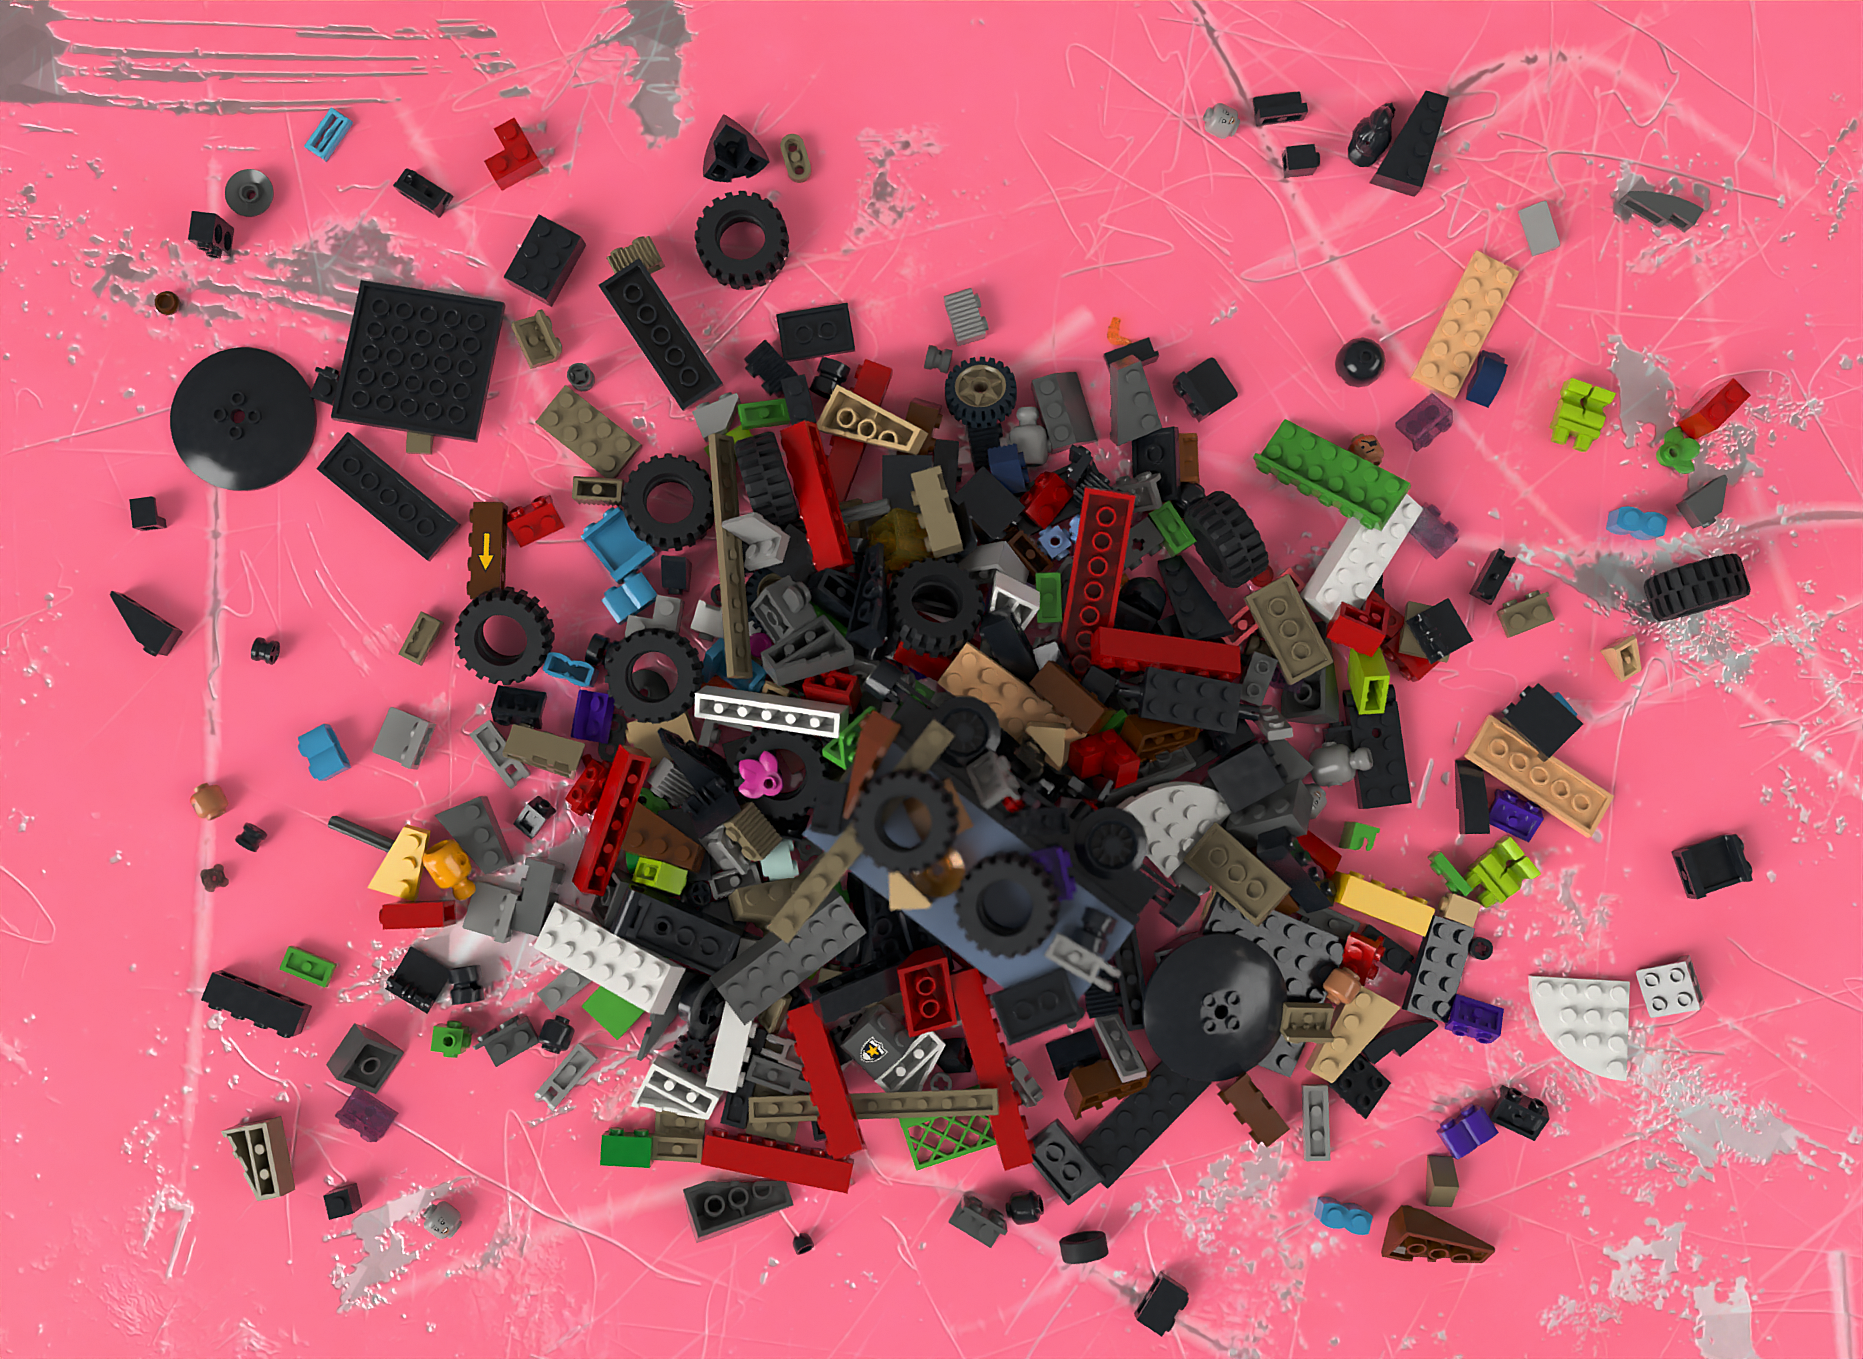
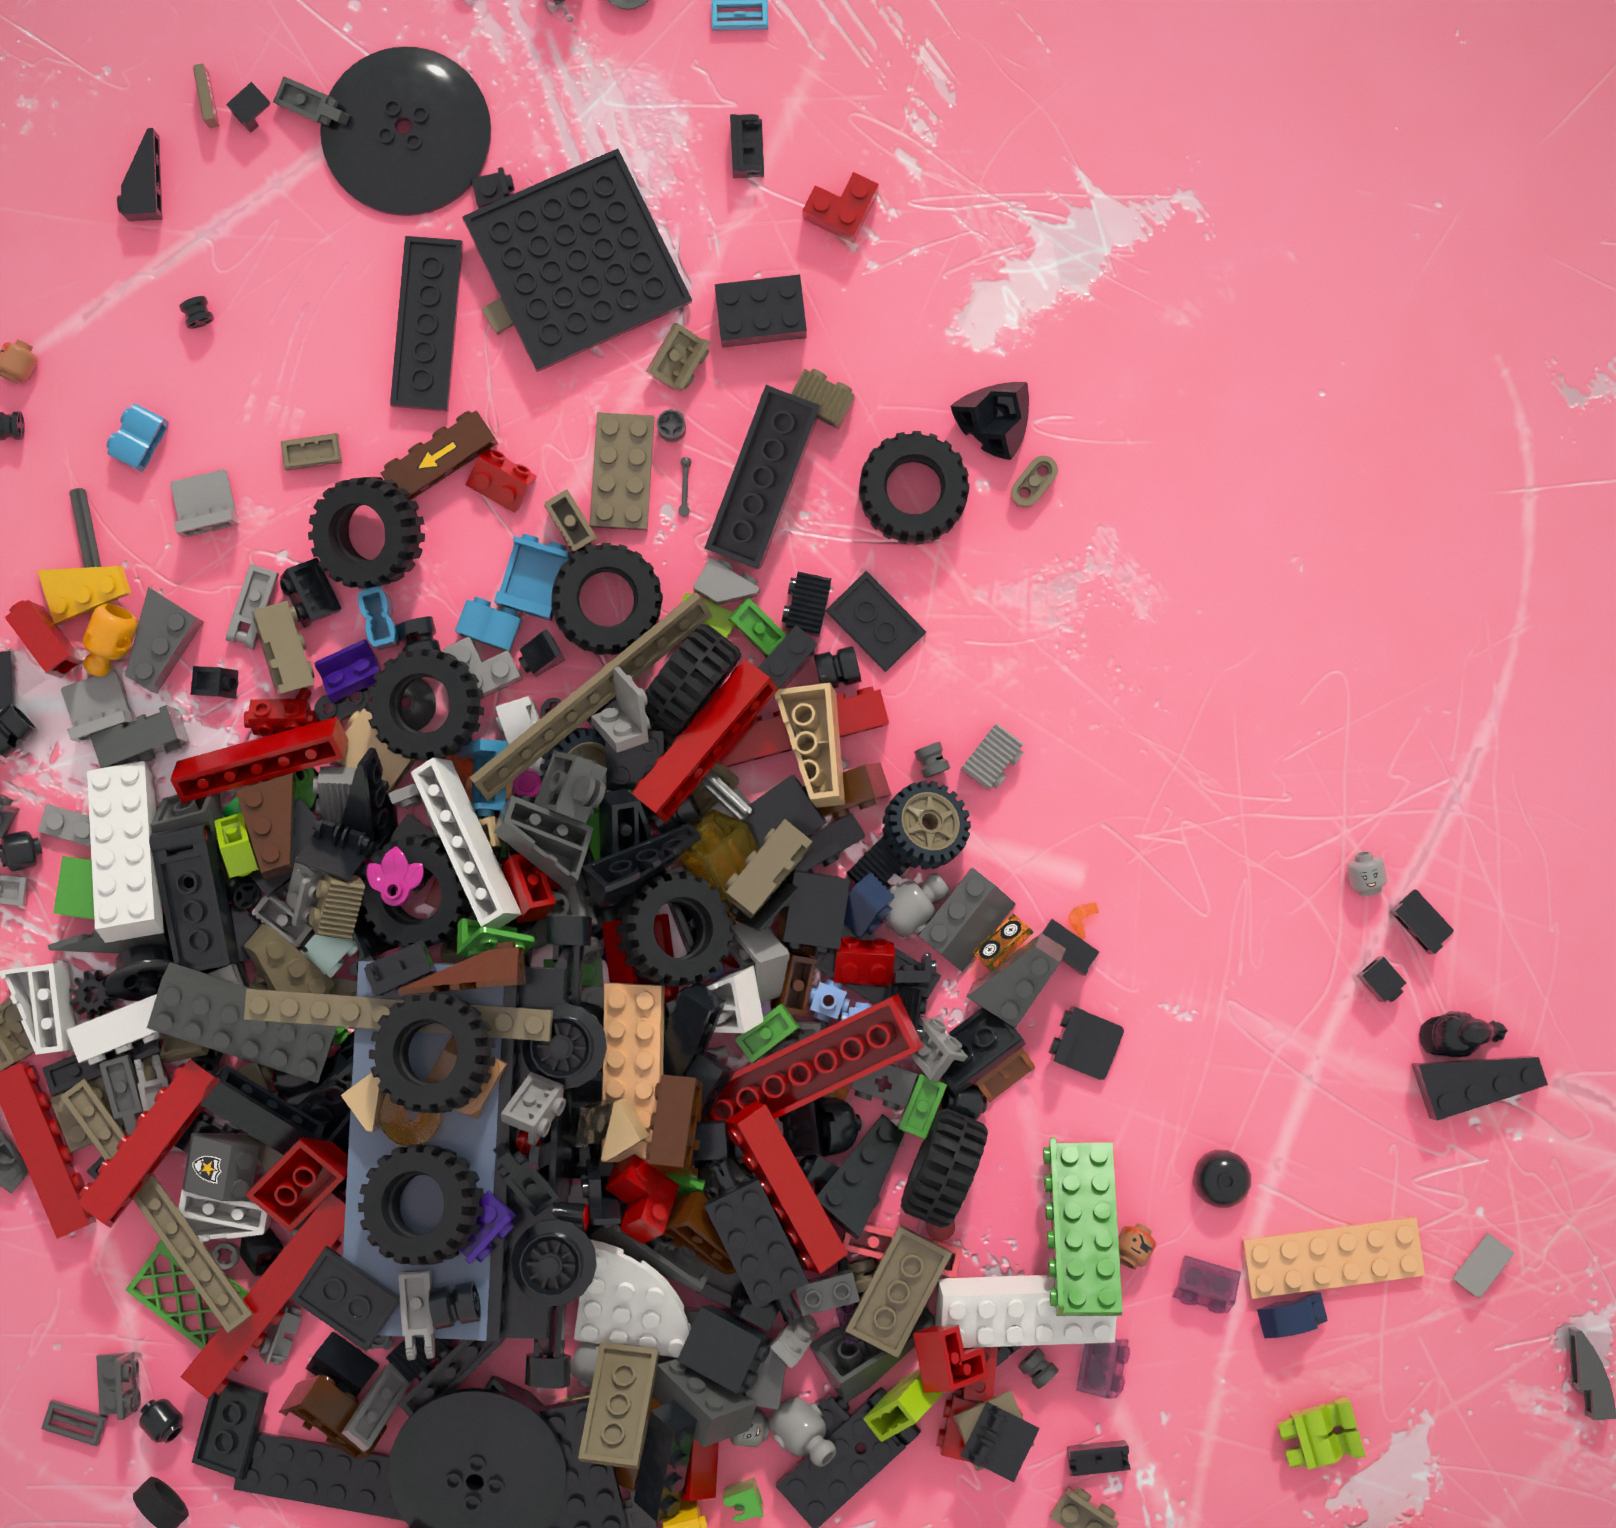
camera: 55 degrees right, 0 degrees up
none -> dark grey tile [41,1399,108,1447]
none -> dark tan tile [193,63,220,128]
none -> dark grey hinge [273,76,350,126]
none -> dark grey hinge [678,457,692,517]
none -> clear yellow tile [971,914,1034,972]
none -> dark grey wheel [1018,1347,1059,1389]

